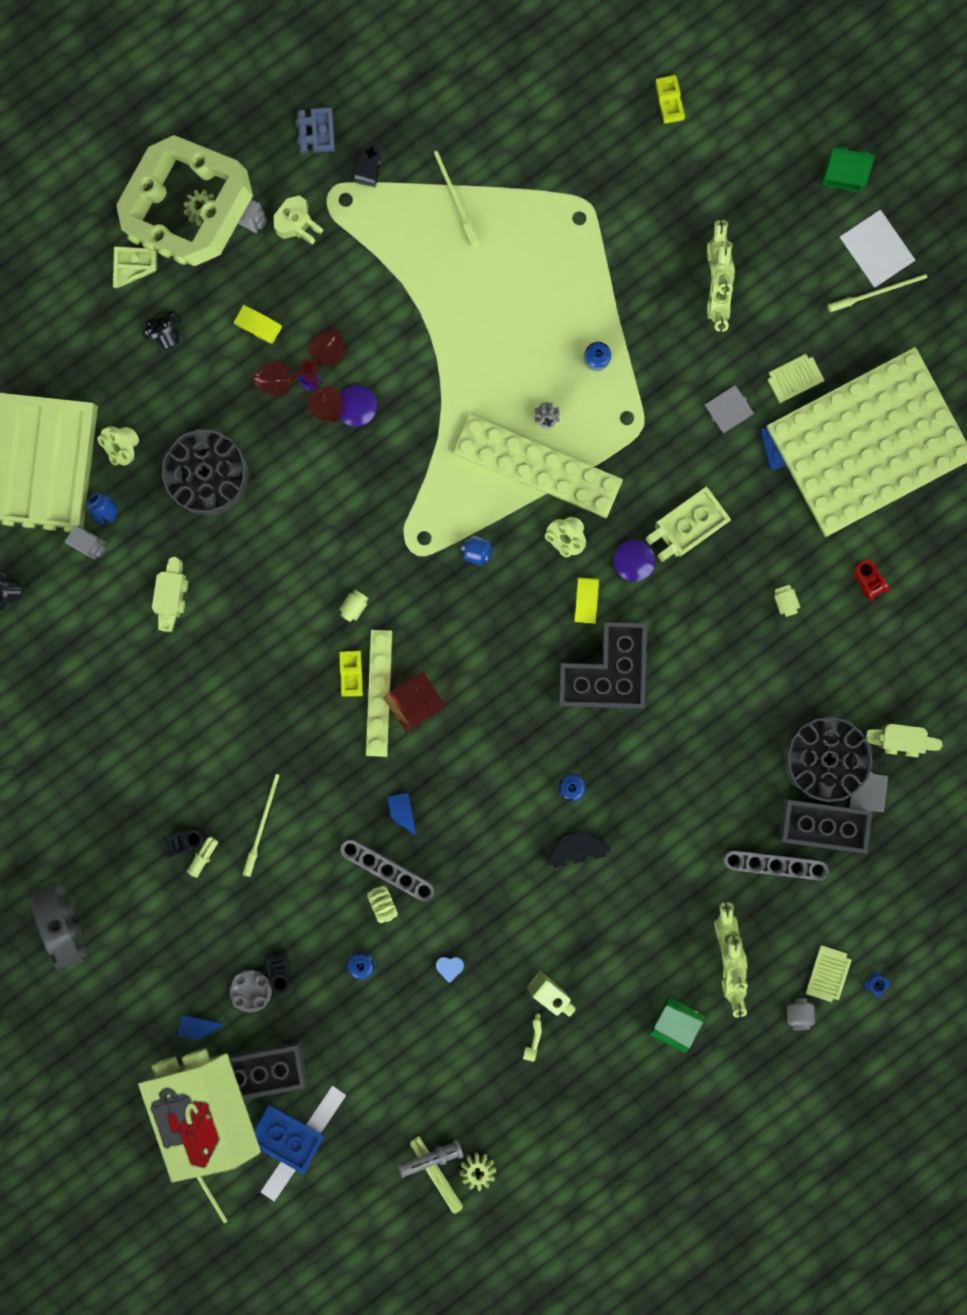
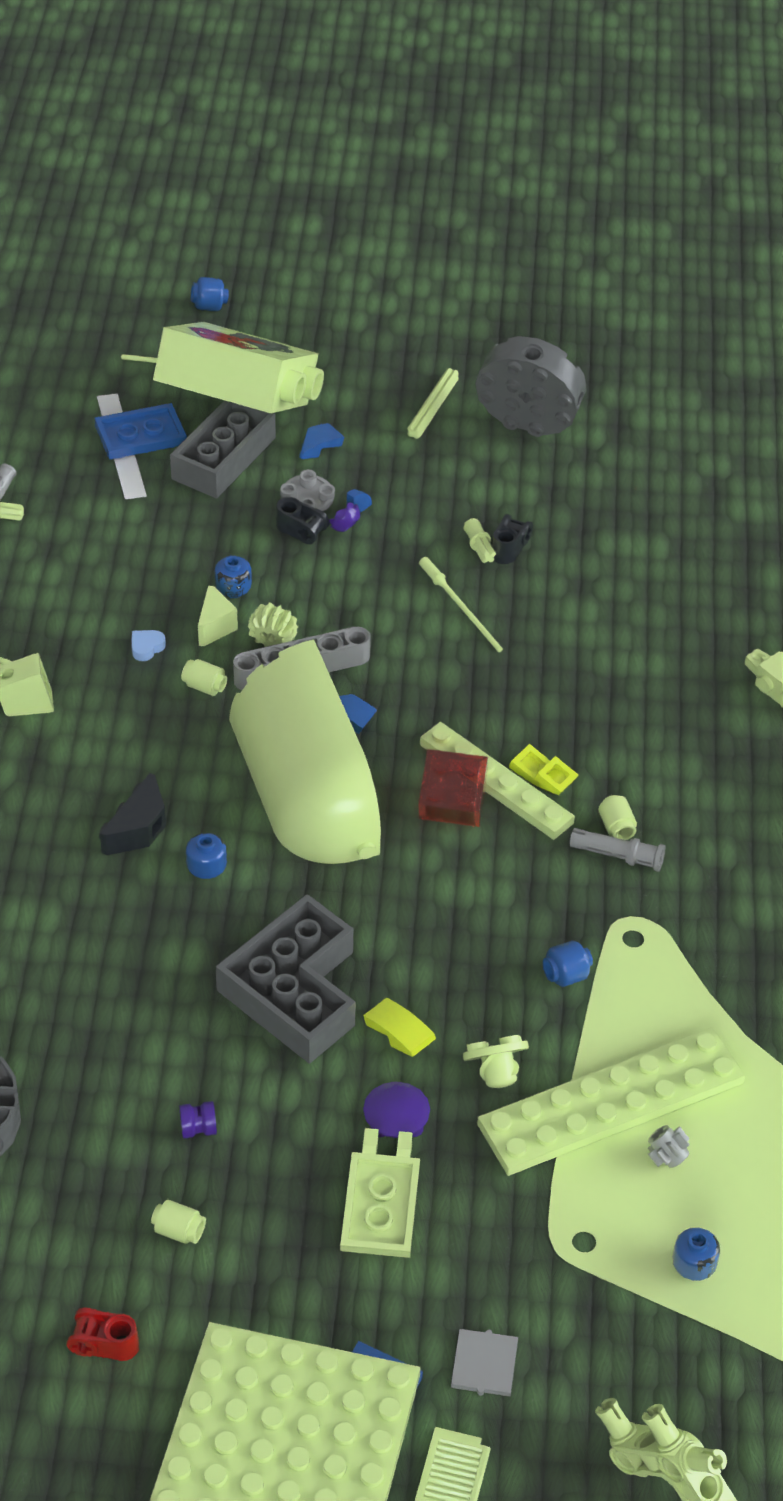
camera: 130 degrees right, 40 degrees down
none -> dark purple wheel [179,1101,217,1138]
none -> yellowish green brick [181,659,227,696]
none -> blue head [191,277,229,312]
none -> yellowish green slope [198,586,238,646]
none -> yellowish green panel [229,639,381,864]
none -> dark purple plate [329,502,360,532]
none -> blue tile [346,489,372,513]
none -> yellowish green axle [407,368,459,439]
none -> light grey pin [570,828,665,872]

